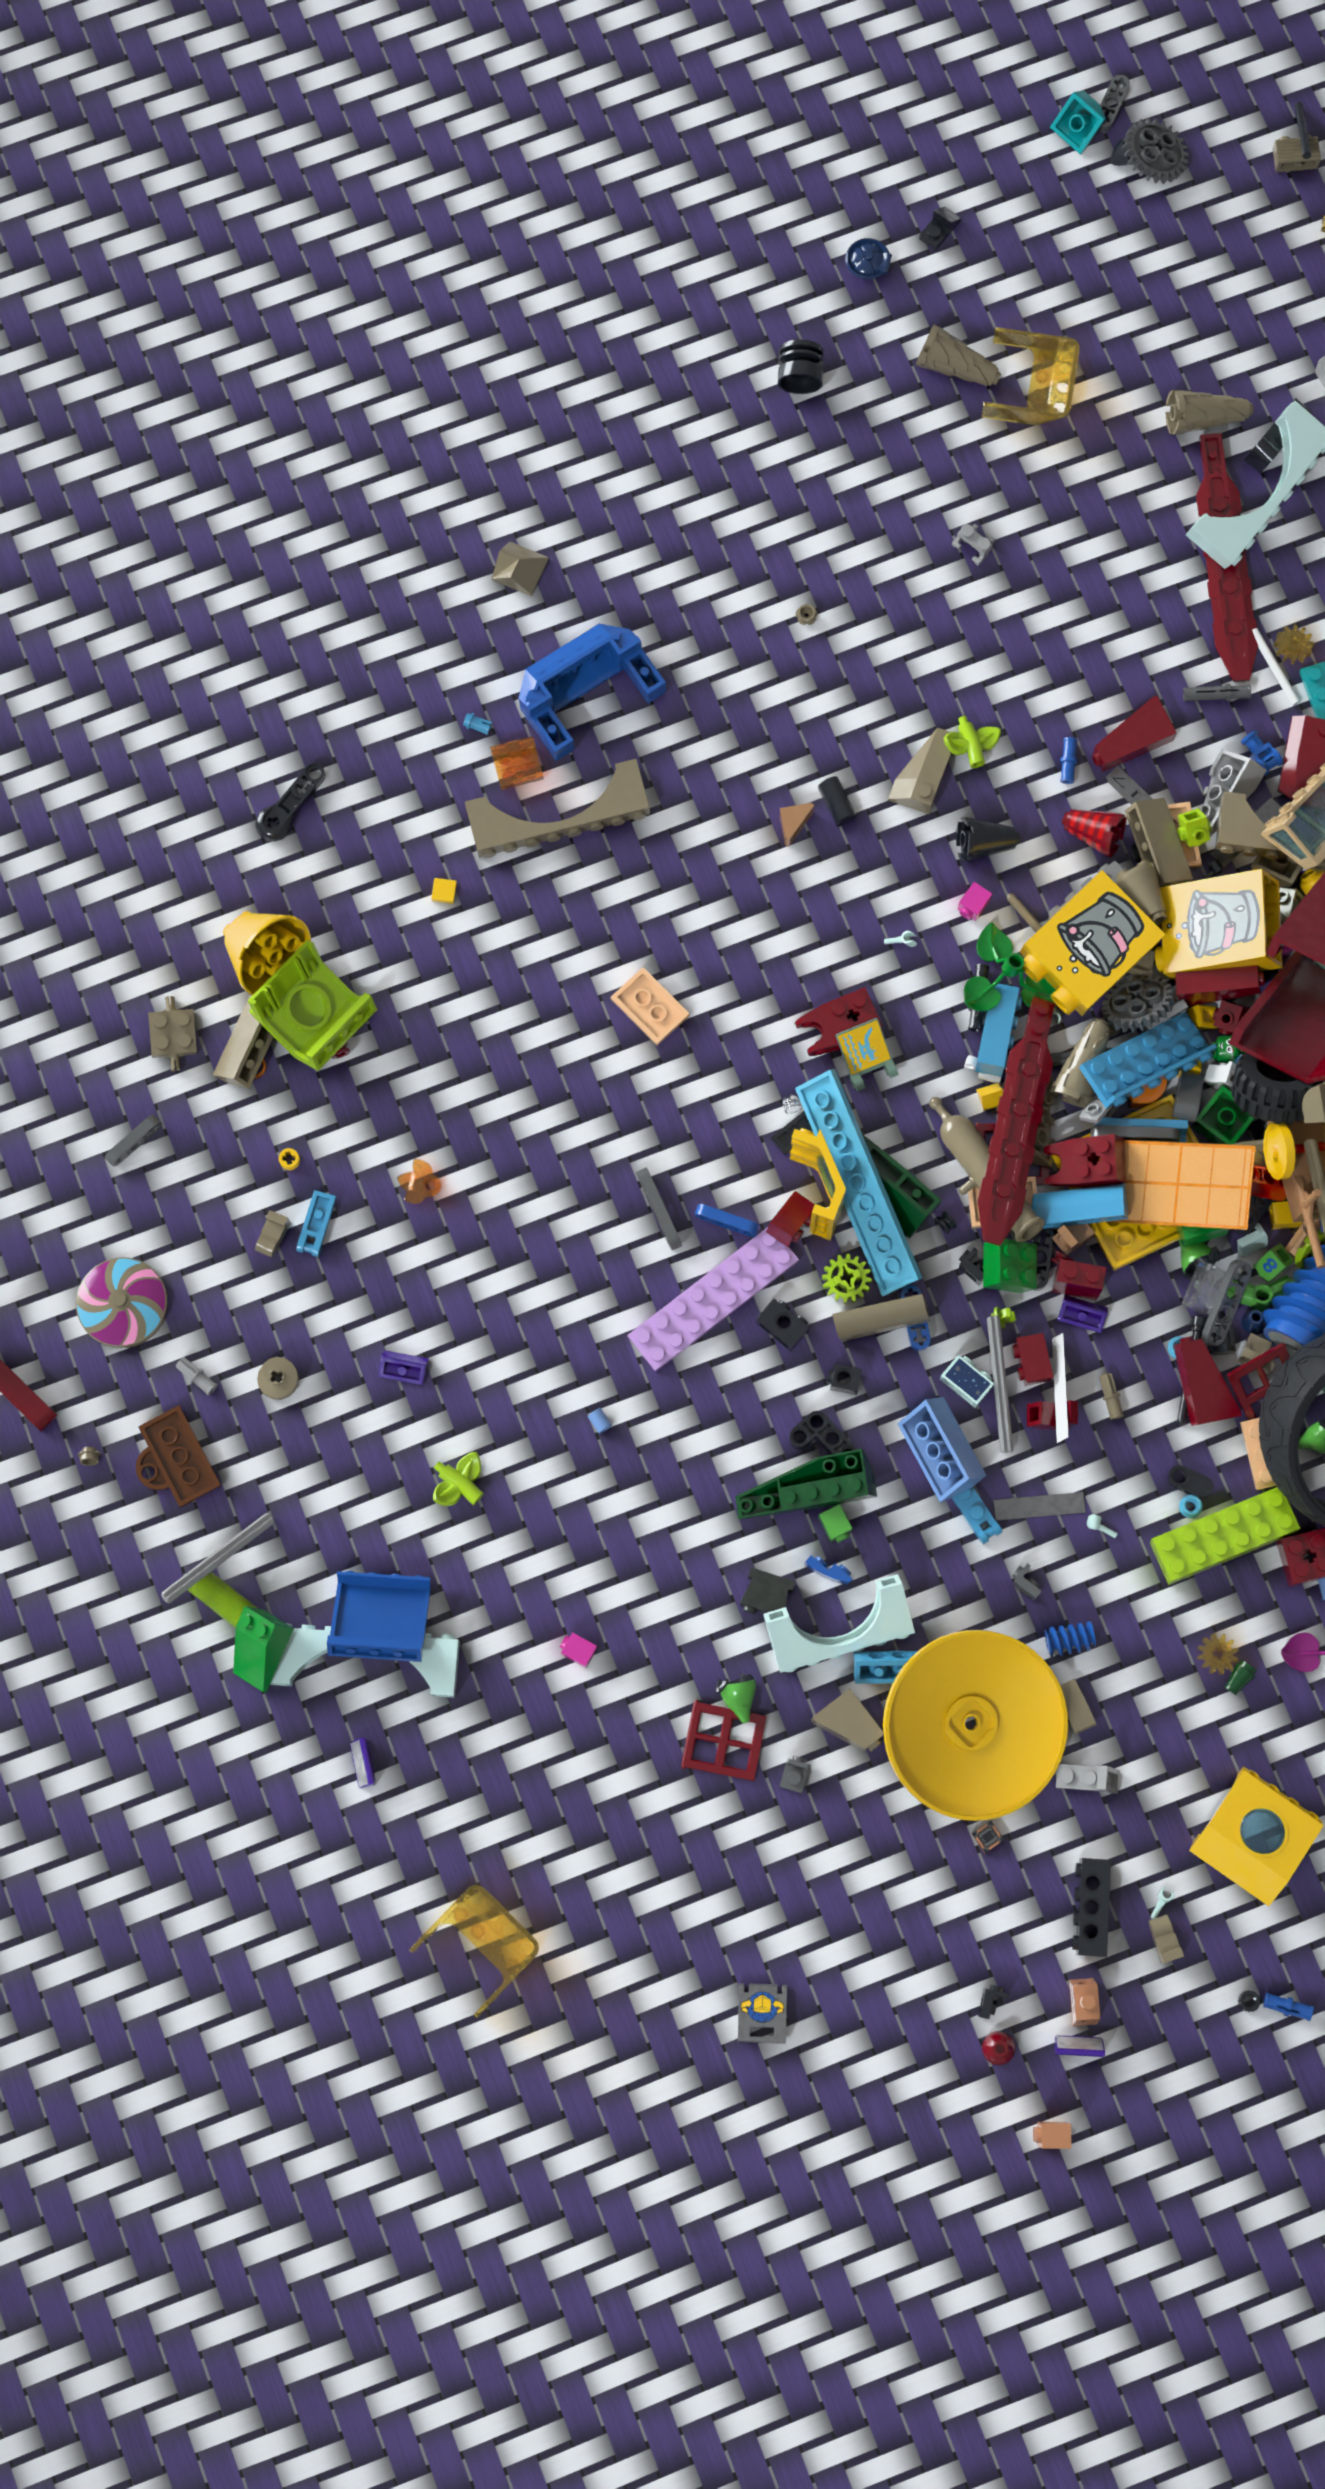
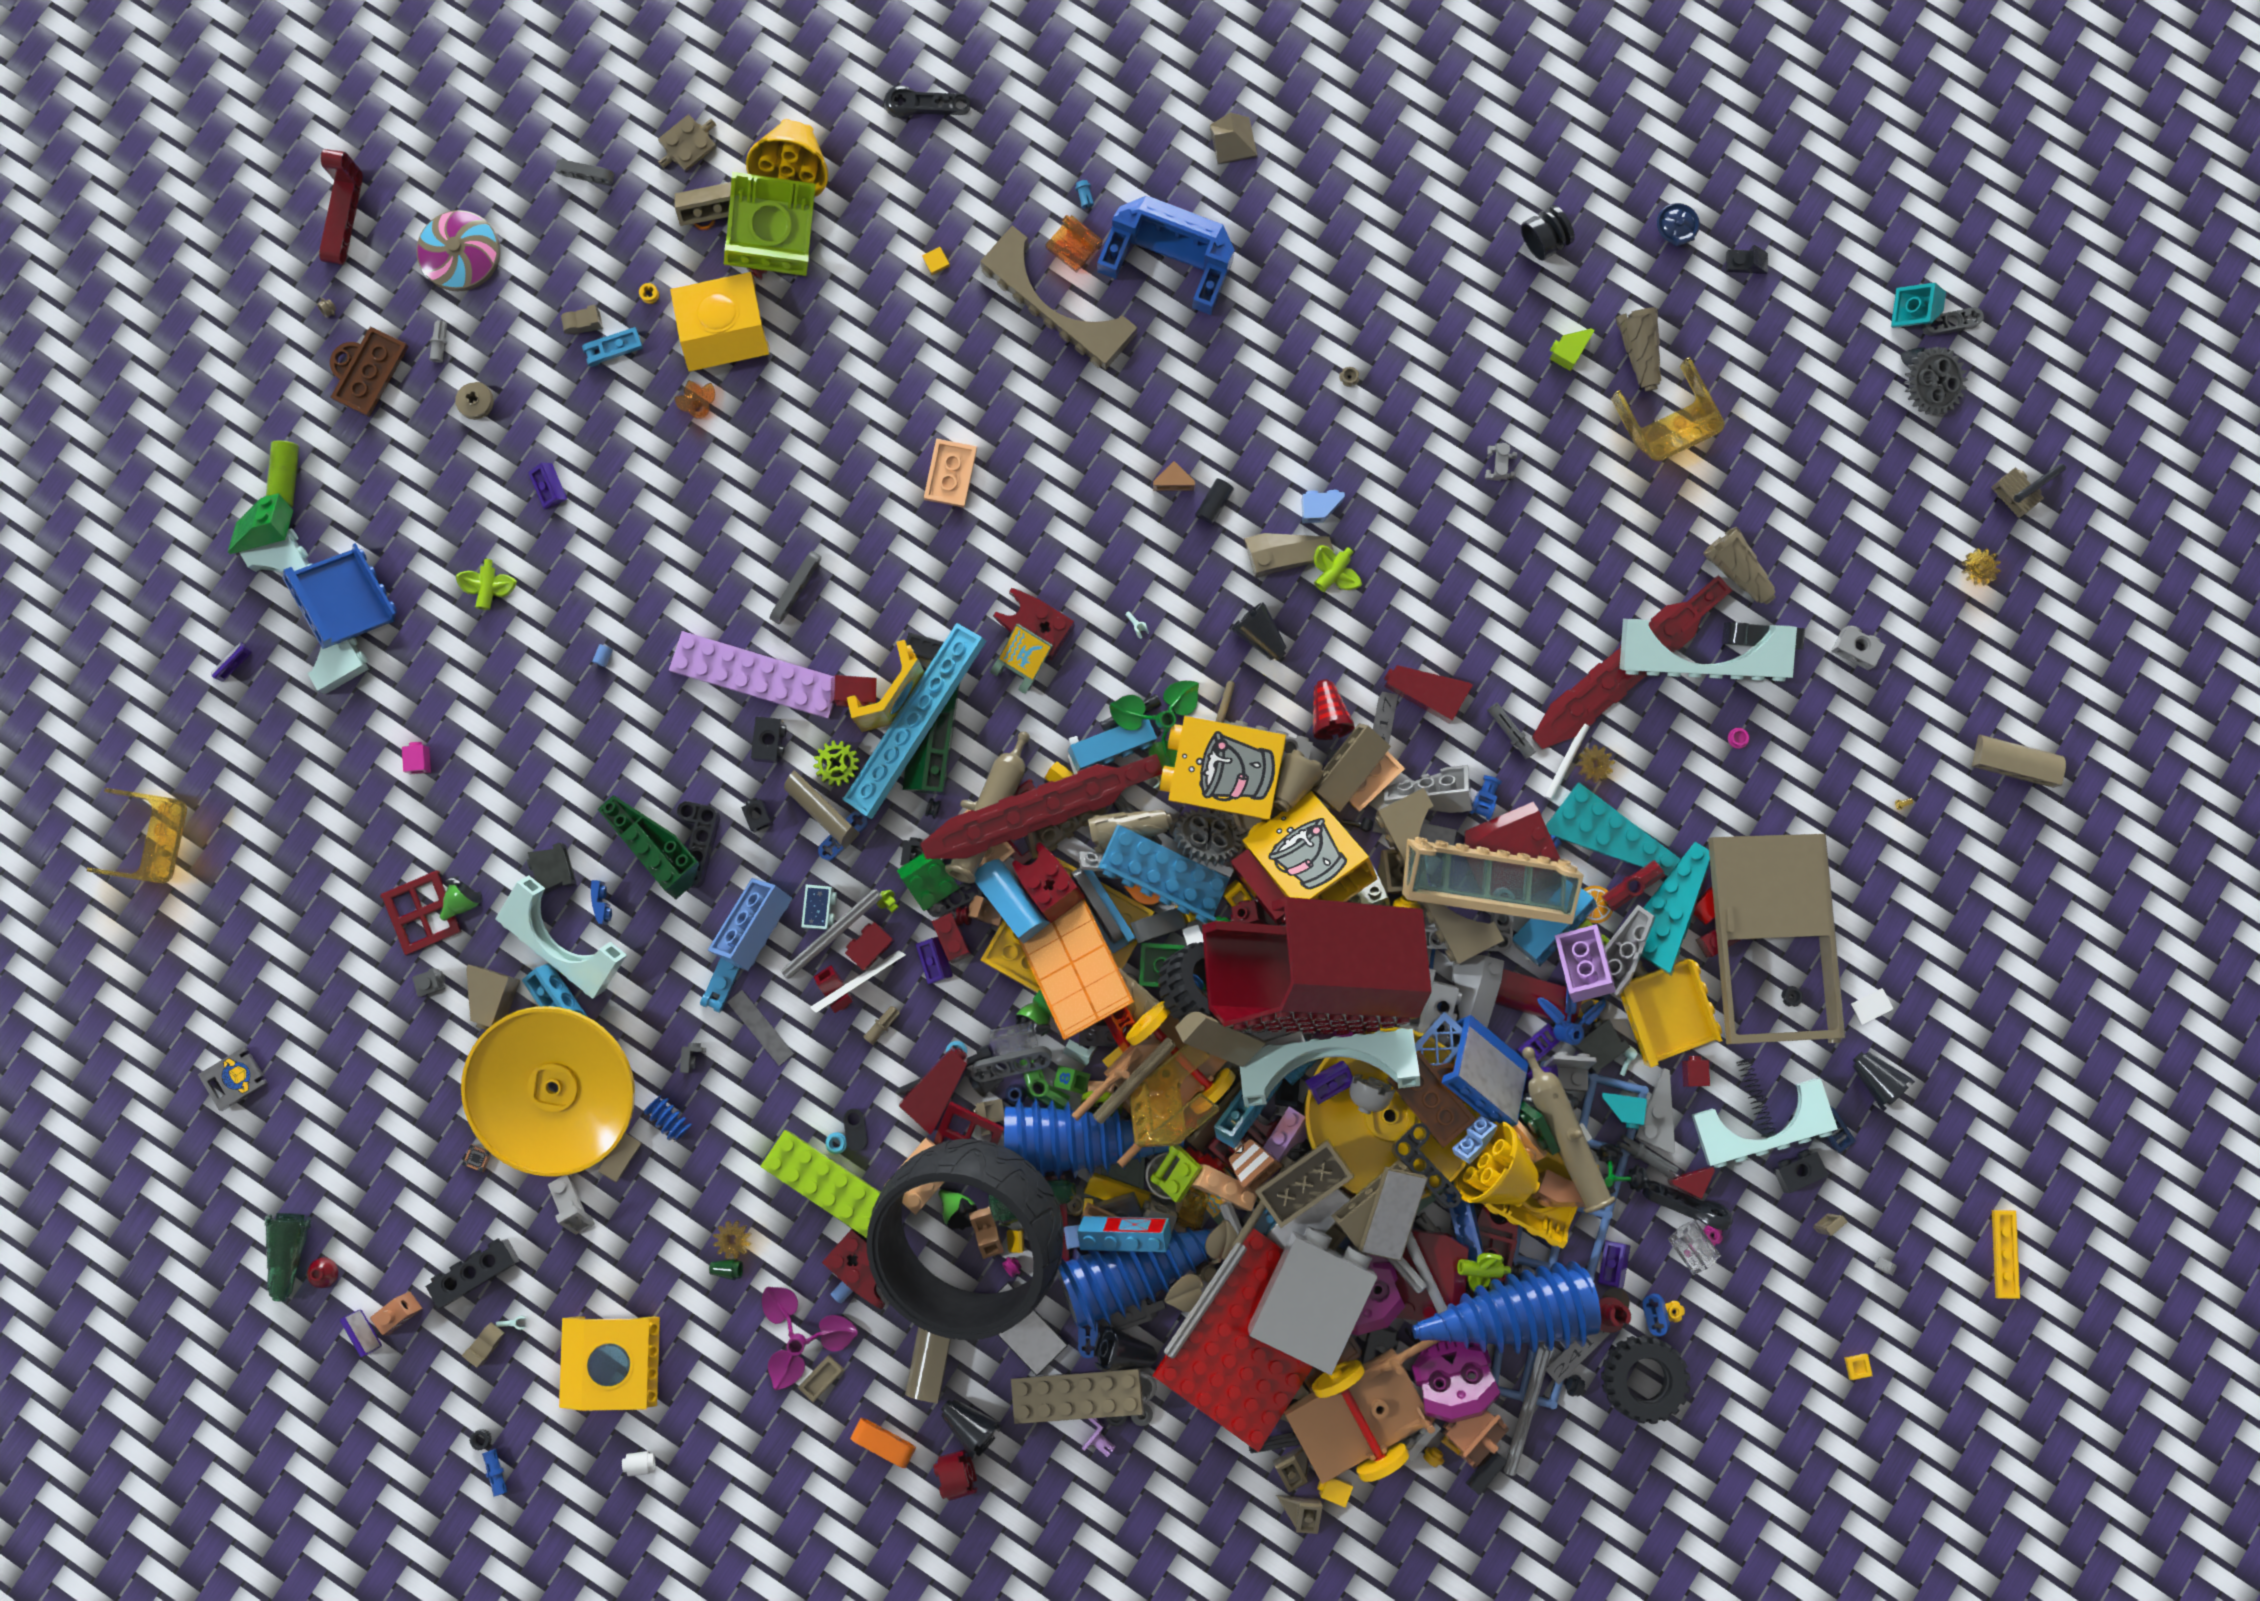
camera: 50 degrees right, 5 degrees up
light grey axle [161,1513,274,1603] -> none
blue beam [694,1204,760,1237] -> none
clear hinge [783,1095,802,1114] -> none
bright green brick [818,1504,852,1543] -> none
dark pink brick [958,882,992,921] -> none
black bracket [978,1985,1009,2019] -> none
nougat brick [1033,2122,1072,2149] -> none
blue pin [1060,737,1078,784] -> none
light aqua hand [1087,1514,1118,1538] -> none
lime brick [1177,808,1212,847] -> none
none -> clear green cone [264,1213,311,1302]
none -> yellow panel [670,272,770,372]
none -> light blue slope [1301,490,1345,523]
none -> lime slope [1549,328,1595,371]

